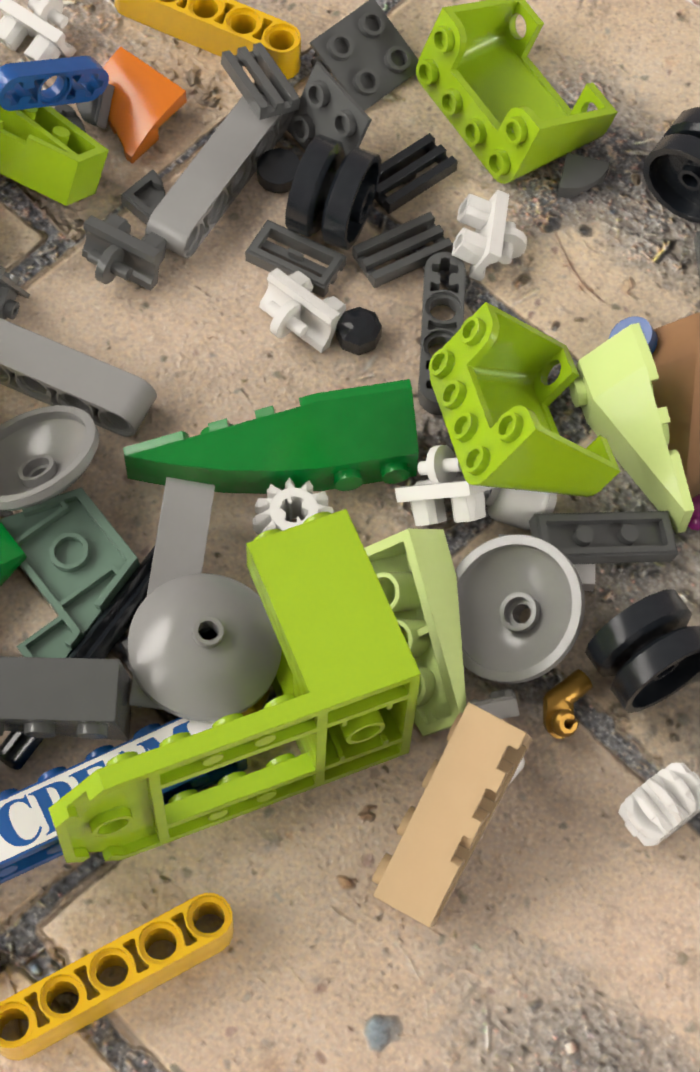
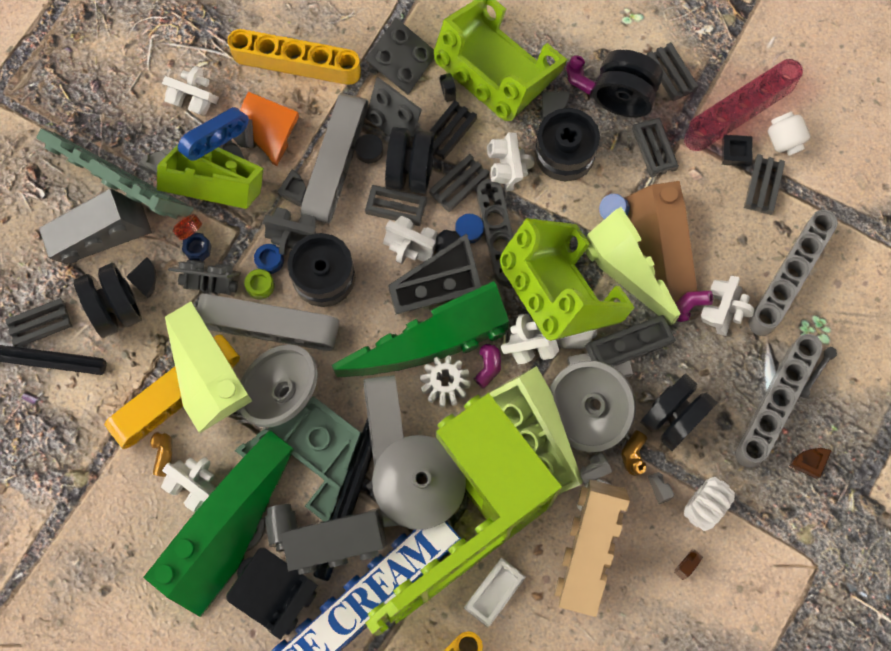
camera: 10 degrees left, 10 degrees up
dark grey tile [221,43,300,120] -> none
none -> lime tile [244,269,275,300]
none -> blue tile [254,244,284,274]
none -> black wheel [287,233,356,307]
none -> dark grey wedge [388,234,481,315]
none -> black tile [439,73,456,102]
none -> blue tile [455,214,484,244]
none -> white tile [464,557,526,628]
none -> magenta arm [473,344,501,389]
none -> black wheel [535,108,600,182]
none -> magenta arm [566,55,595,95]
none -> light grey tile [648,472,674,504]
none -> reddish brown tile [674,549,703,580]

